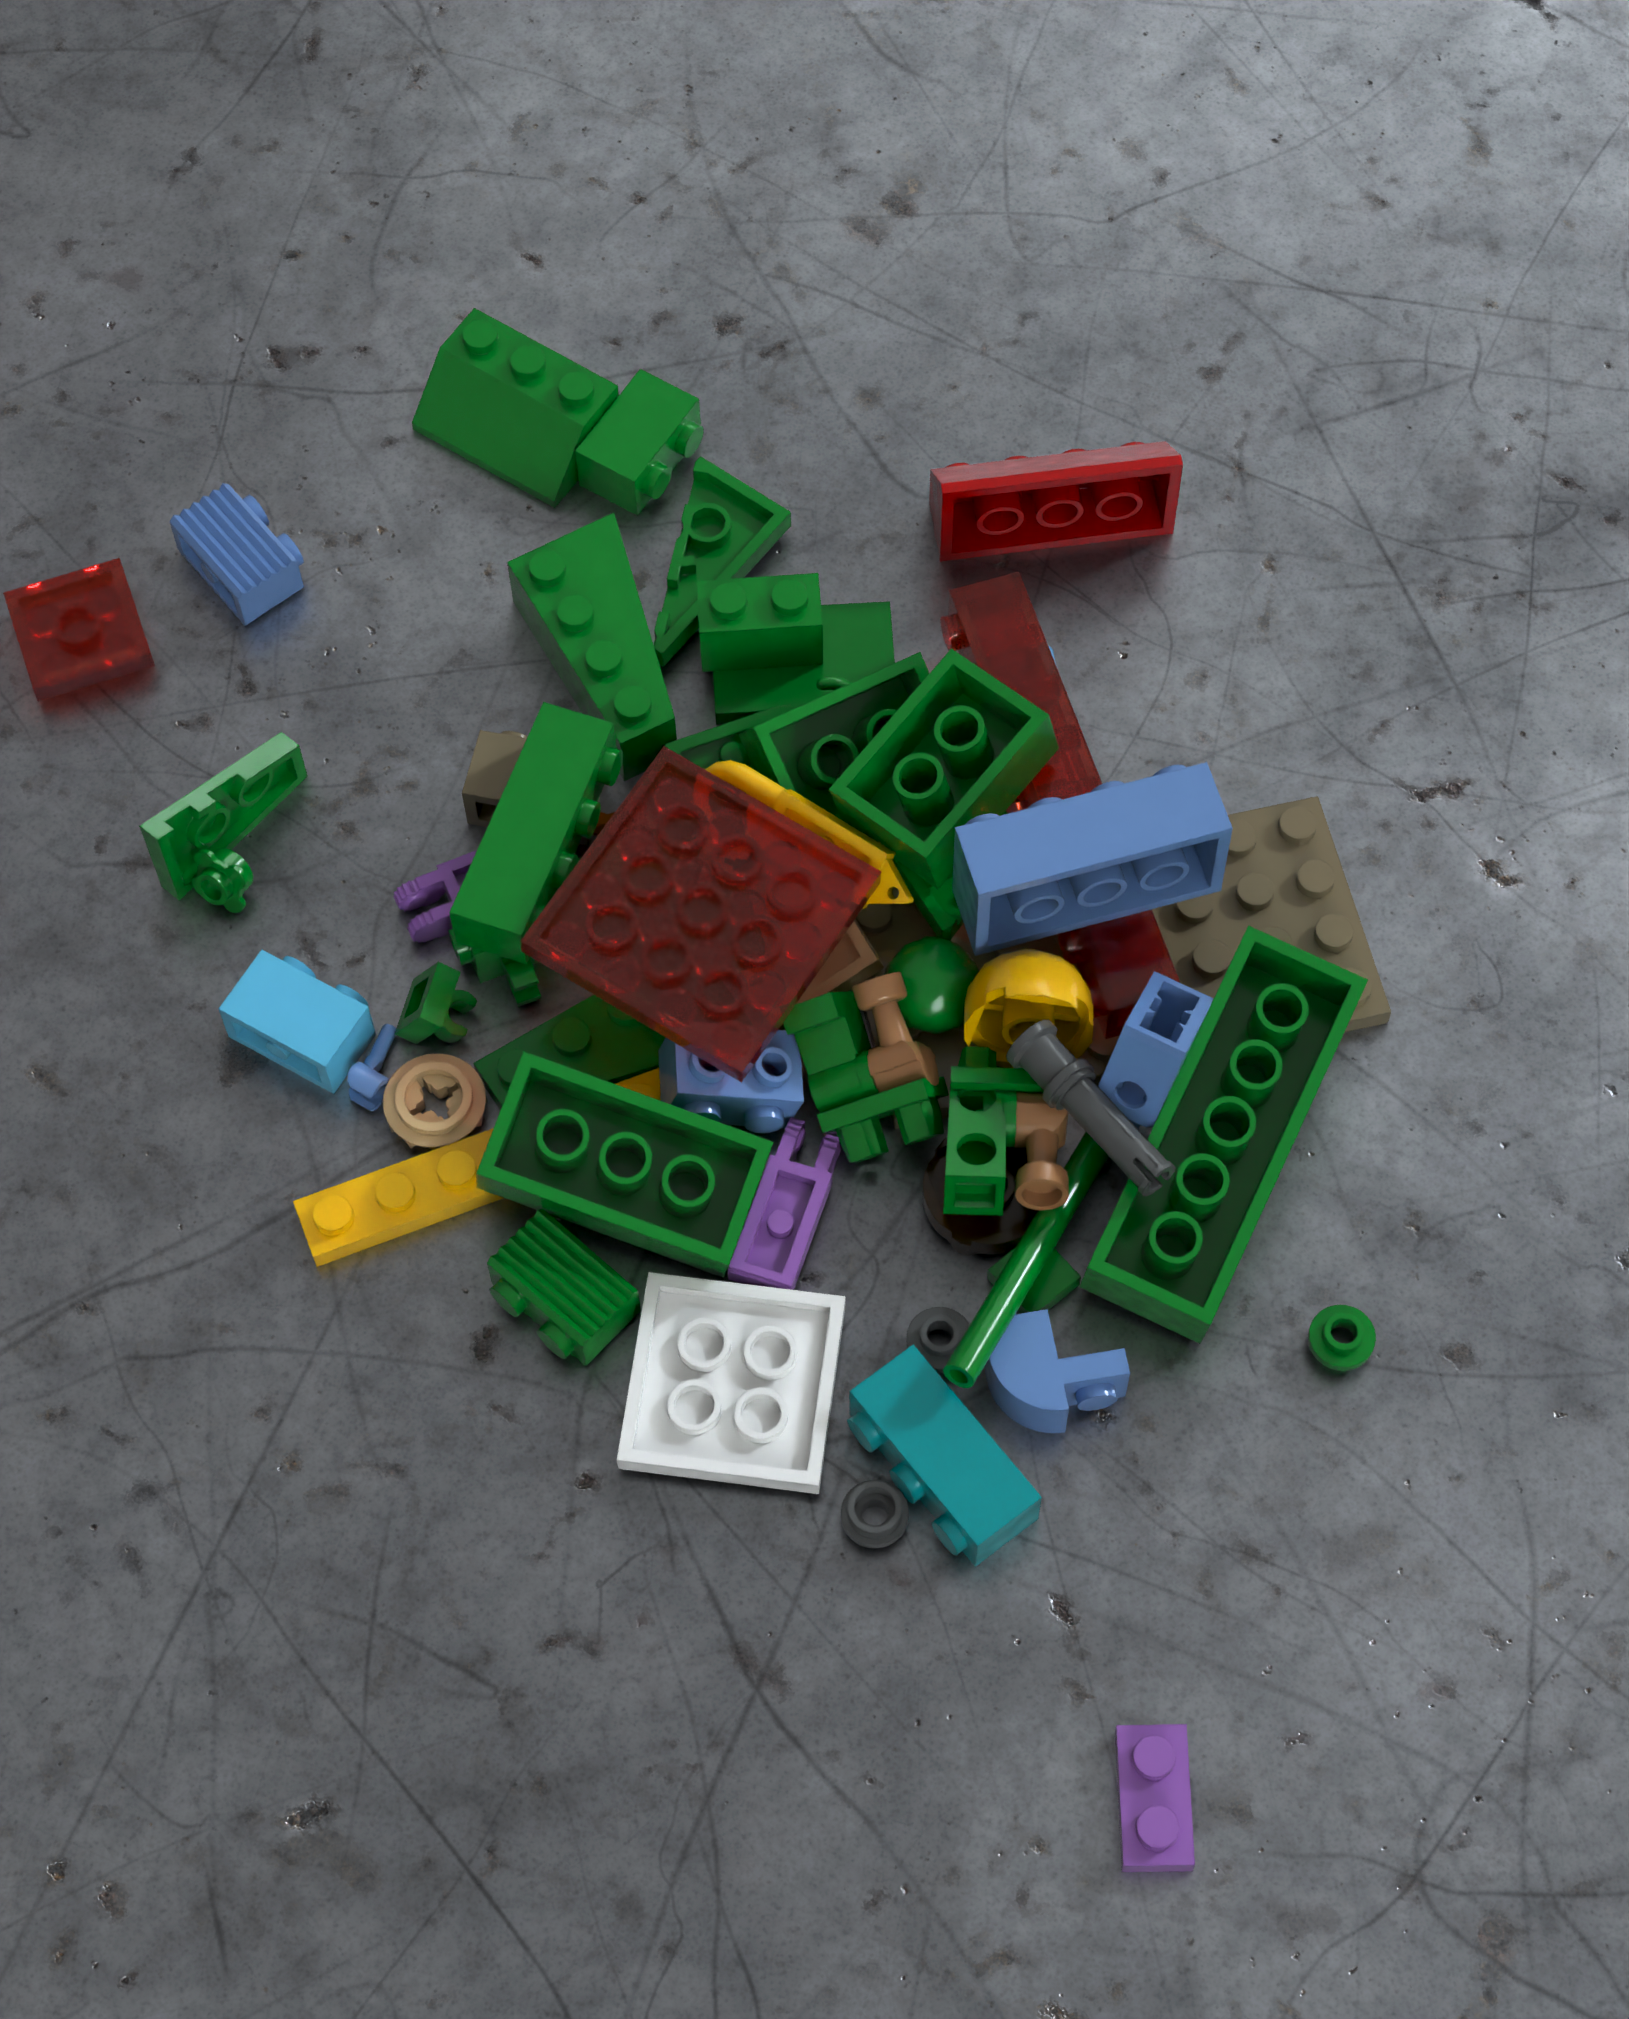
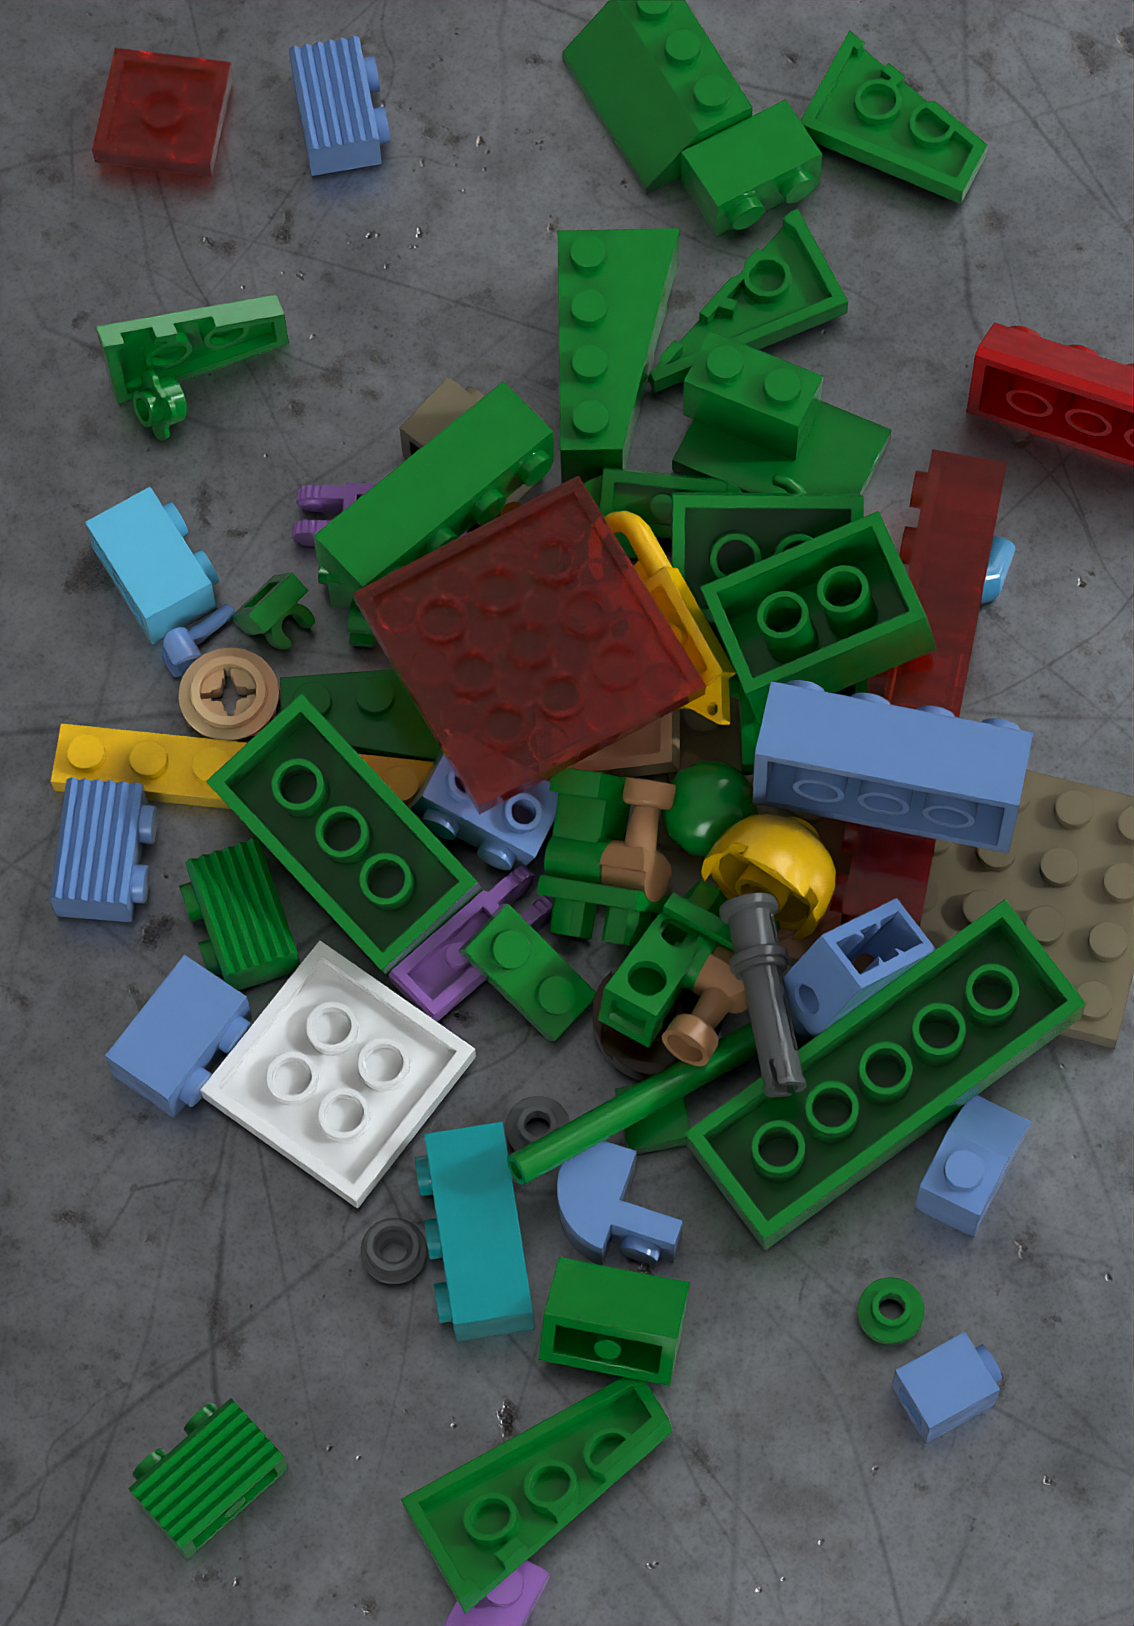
camera: 30 degrees right, 5 degrees up
none -> medium blue brick [50,777,157,922]
none -> medium blue brick [105,954,252,1119]
none -> green brick [128,1398,289,1559]
none -> green wing [401,1377,673,1614]
none -> green plate [458,904,596,1041]
none -> green brick [538,1257,690,1386]
none -> green wing [800,30,988,204]
none -> medium blue brick [892,1332,1002,1444]
none -> medium blue slope [915,1095,1032,1238]

